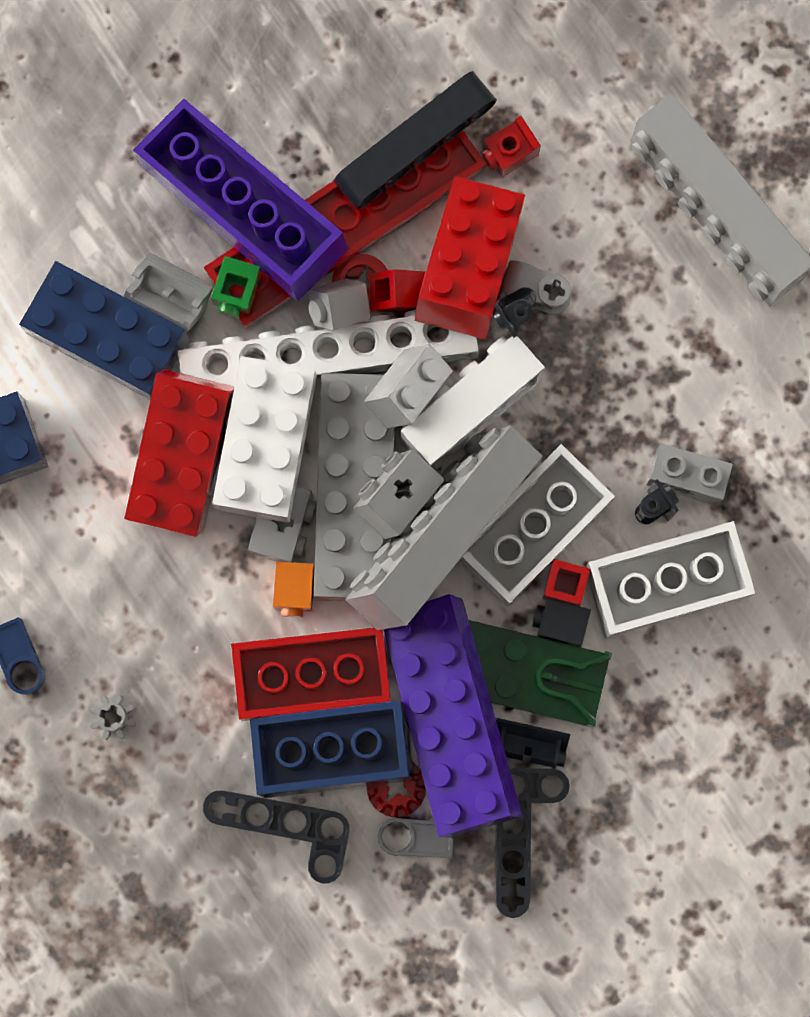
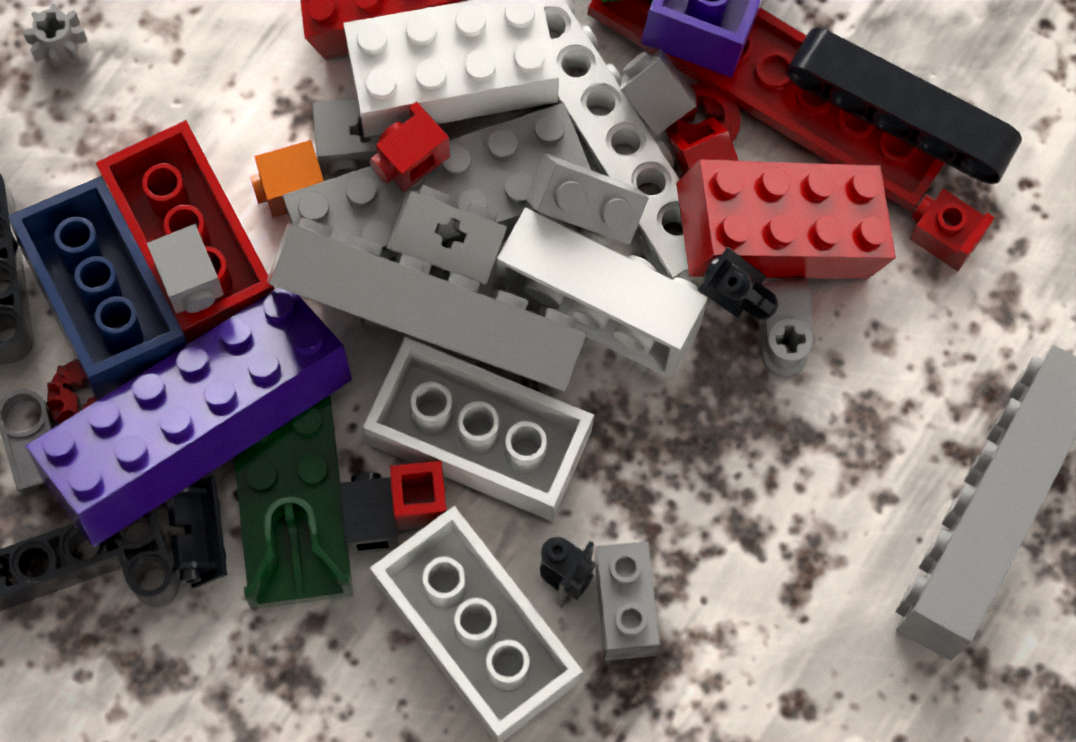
camera: 65 degrees right, 10 degrees down
none -> light grey brick [147,224,224,314]
none -> red brick [369,101,450,193]

